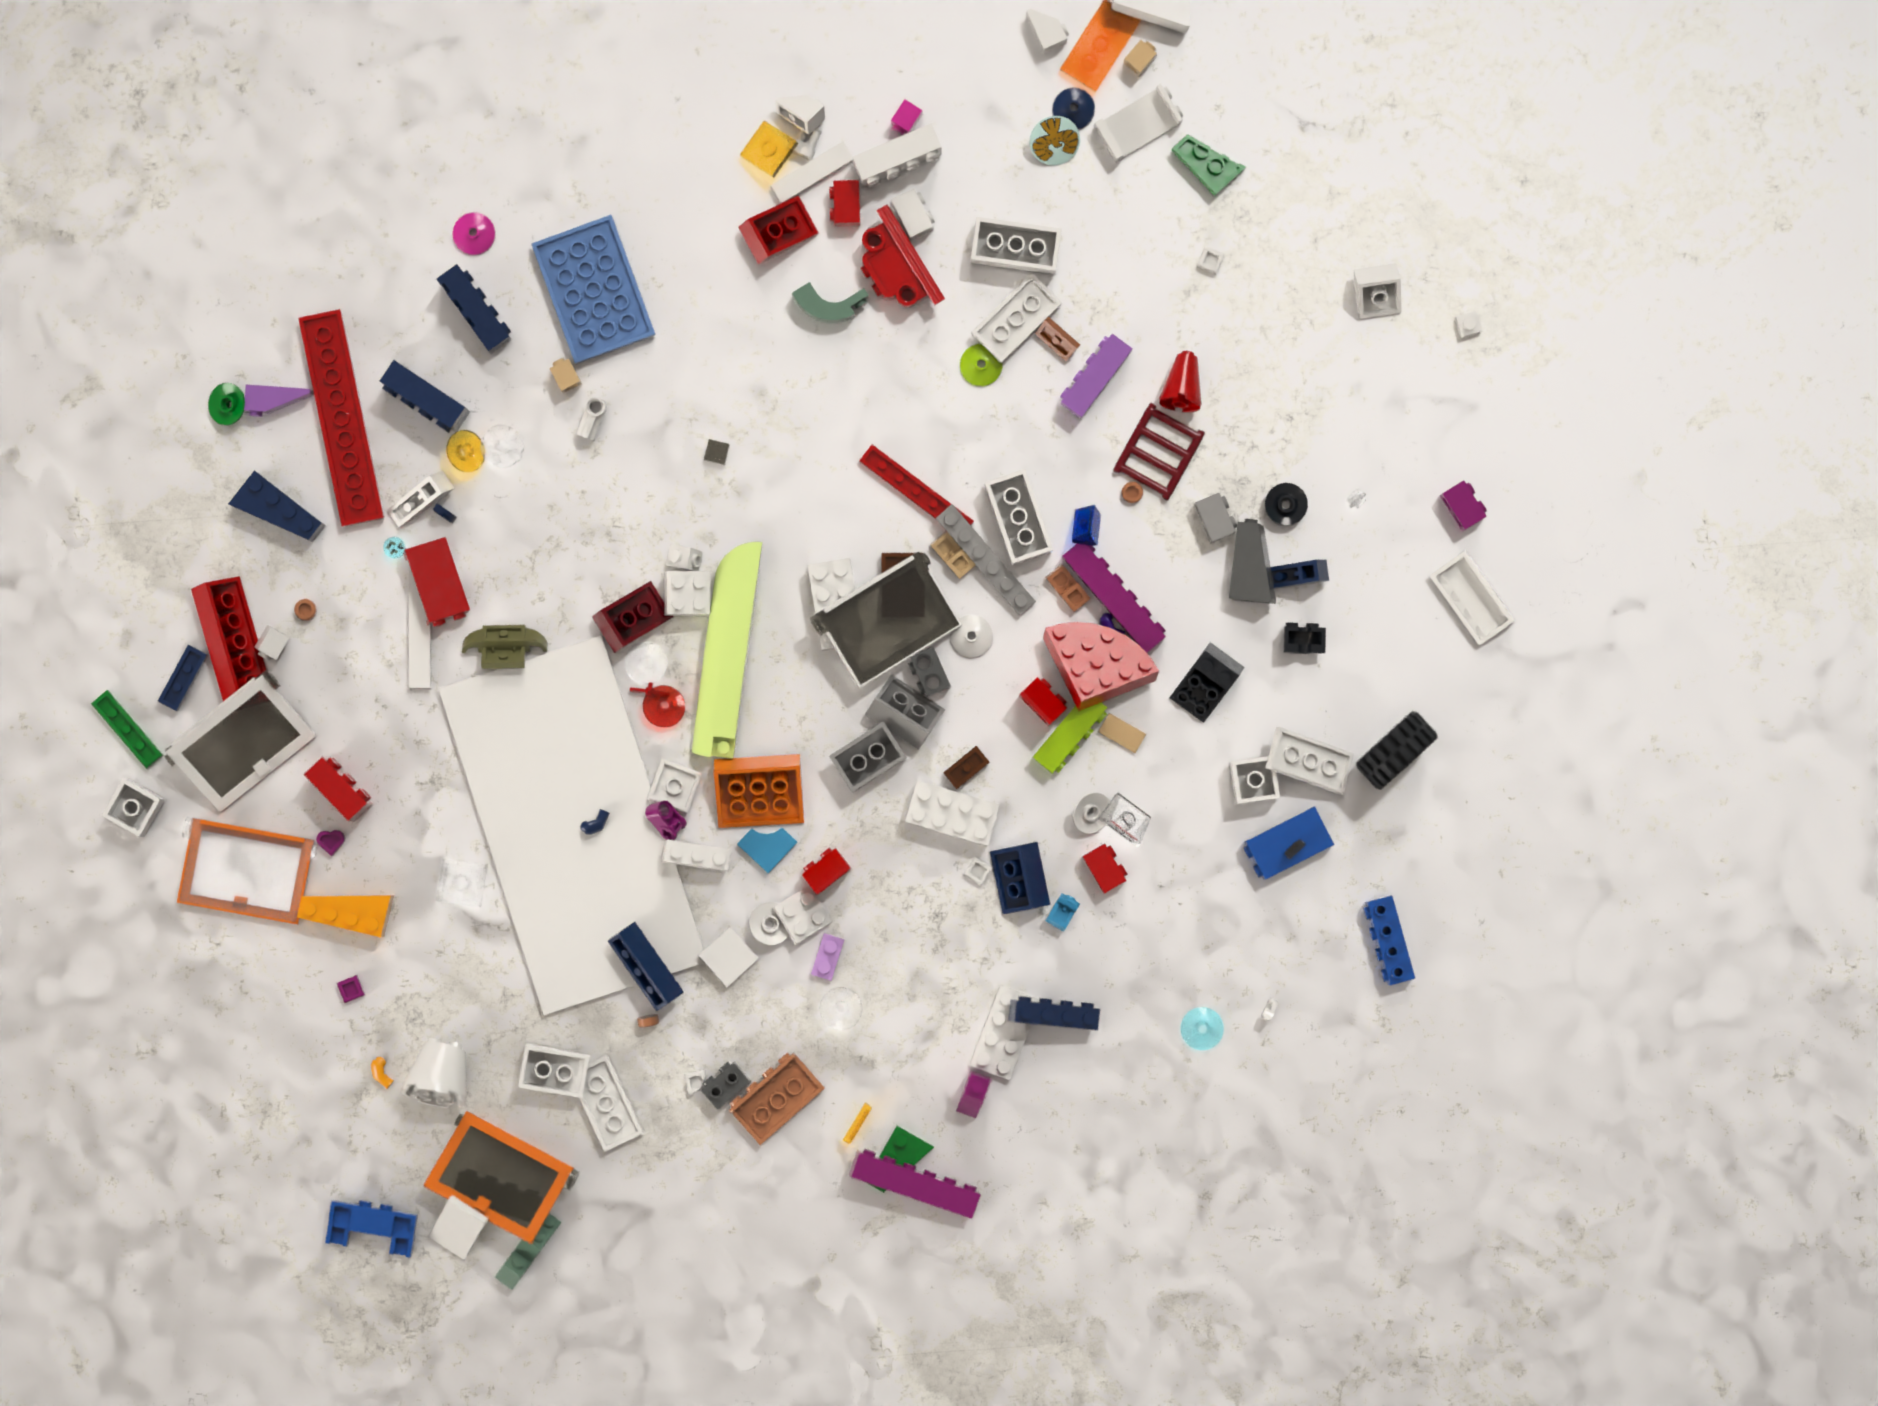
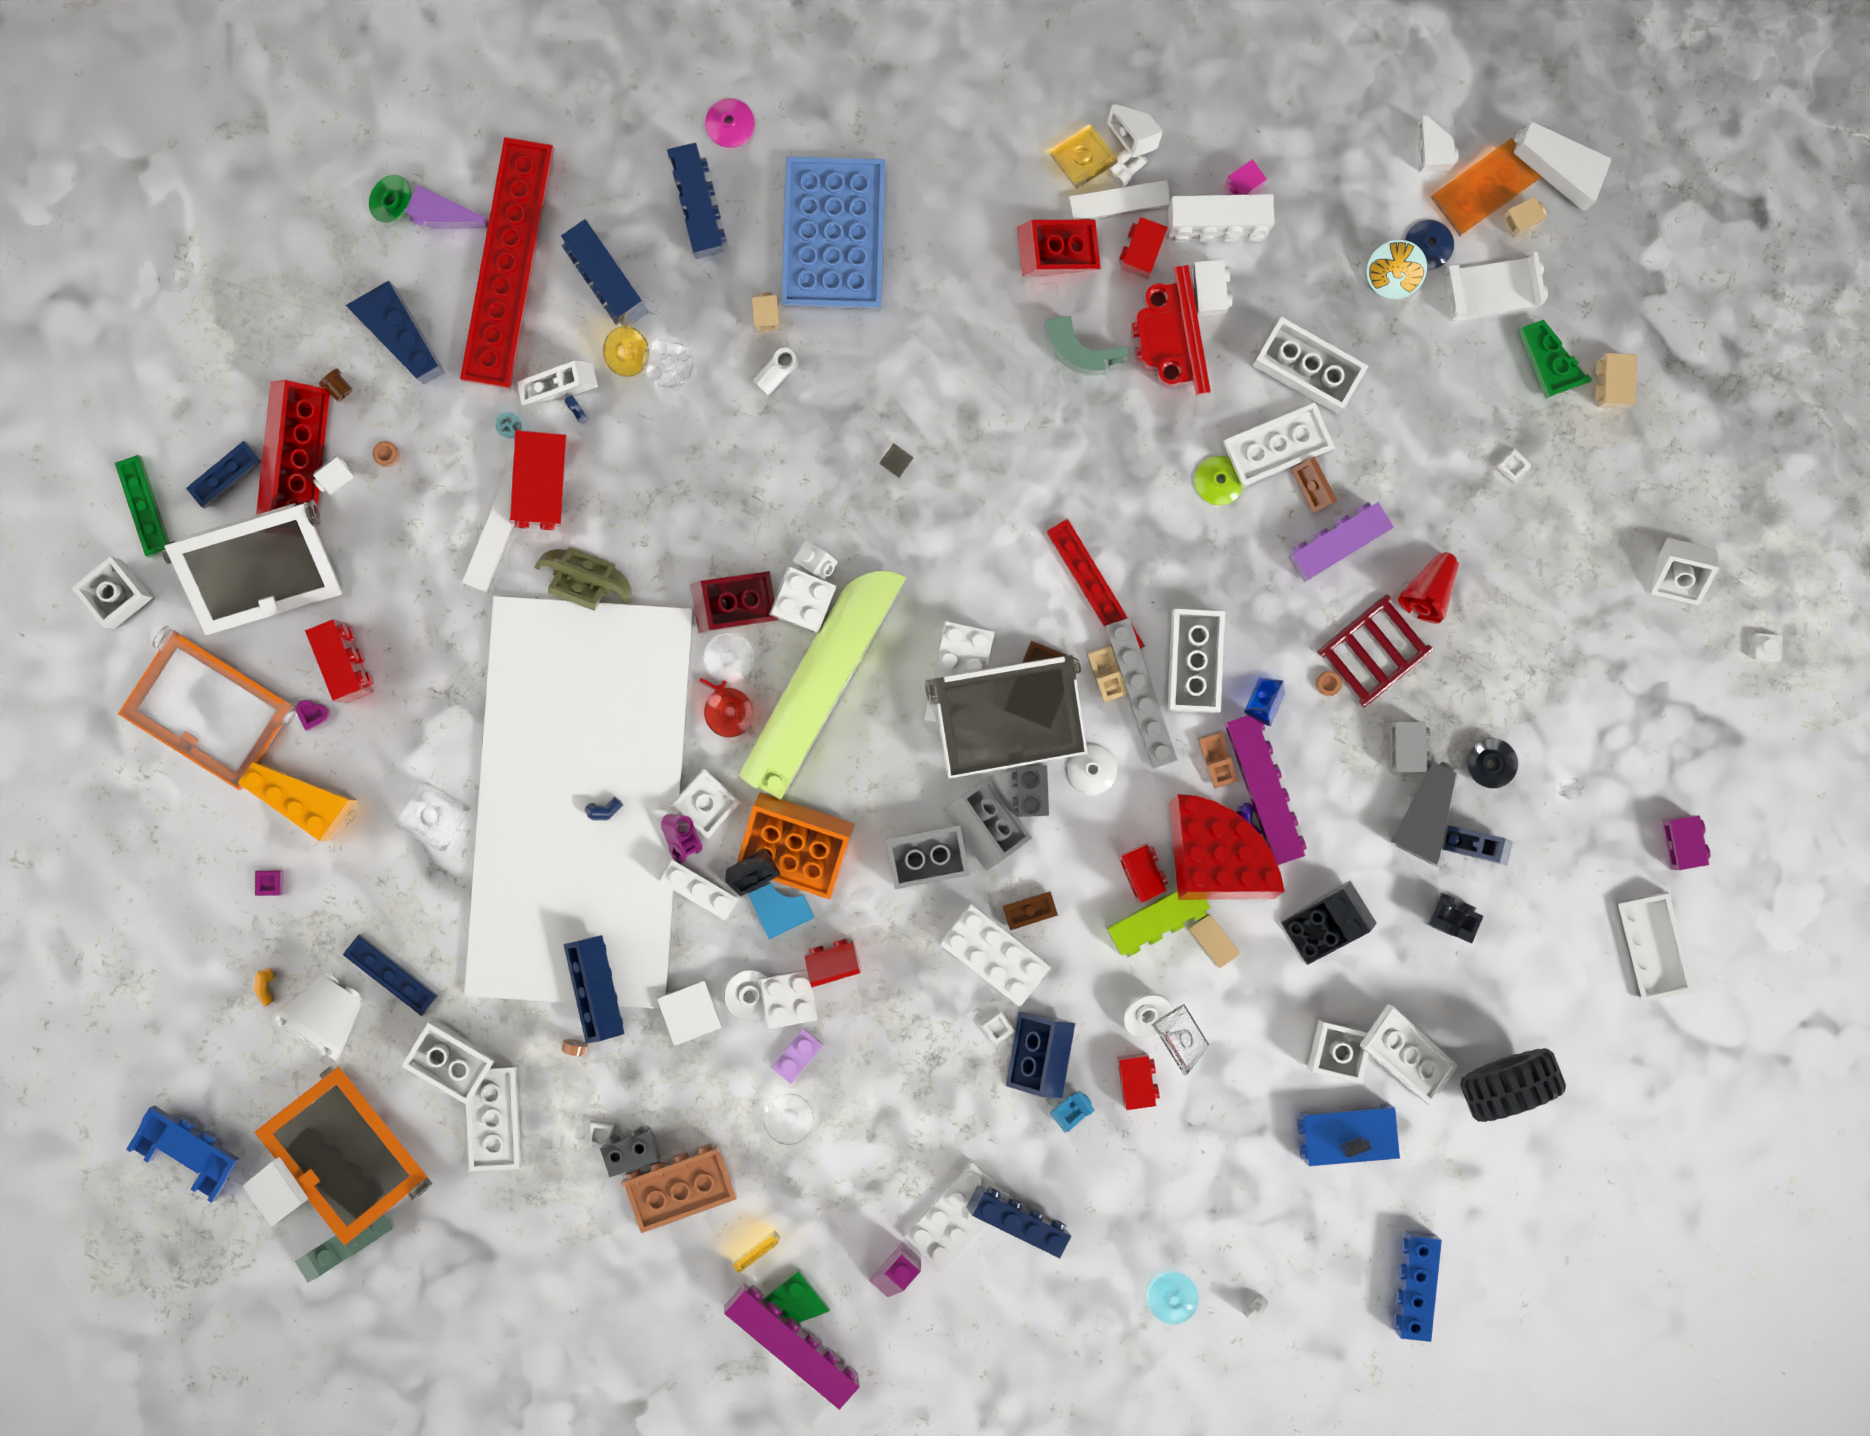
camera: 25 degrees right, 0 degrees up
none -> reddish brown bush [319,368,353,402]
none -> dark blue tile [343,934,439,1016]
none -> black slope [725,848,780,897]
none -> tan brick [1595,353,1637,409]

